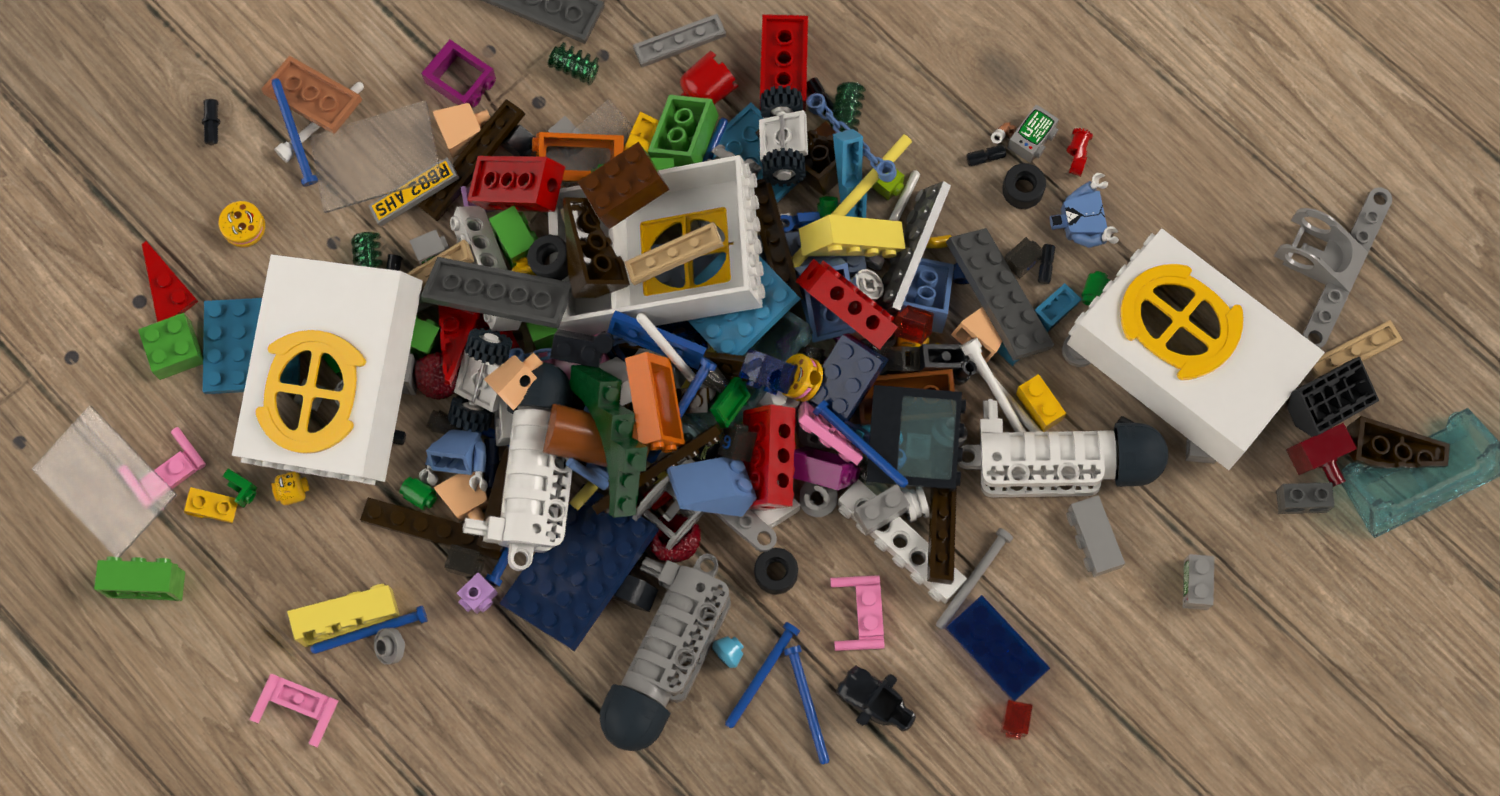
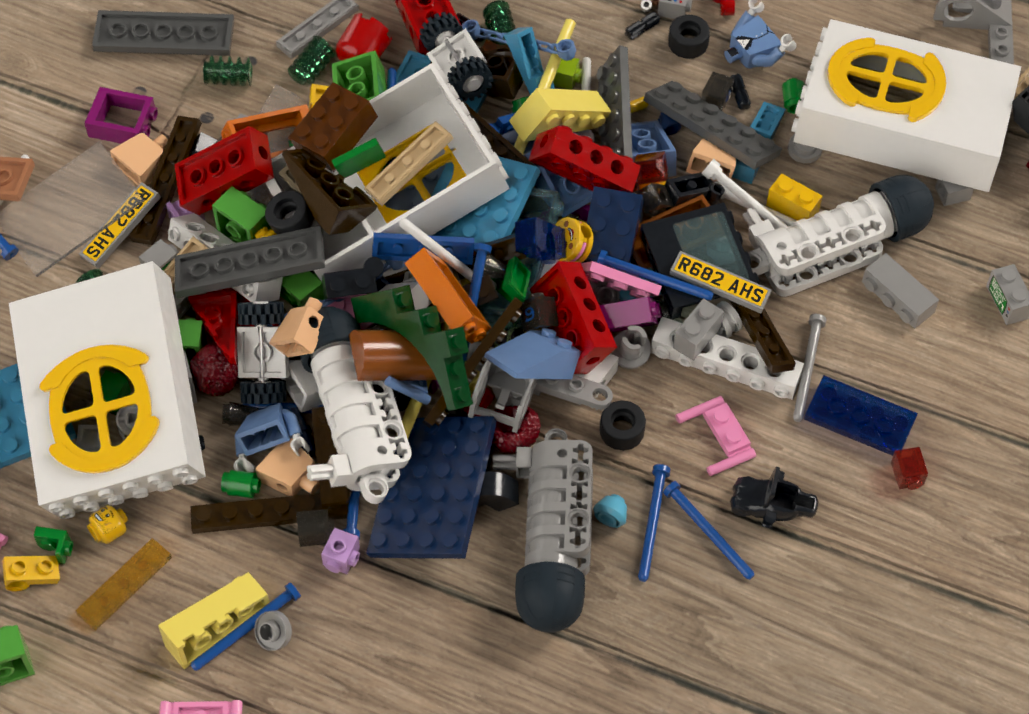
camera: 25 degrees left, 15 degrees down
none -> clear yellow plate [75,538,172,631]
none -> clear green piece [288,36,336,85]
none -> green tile [331,138,386,178]
none -> tile [670,251,772,313]

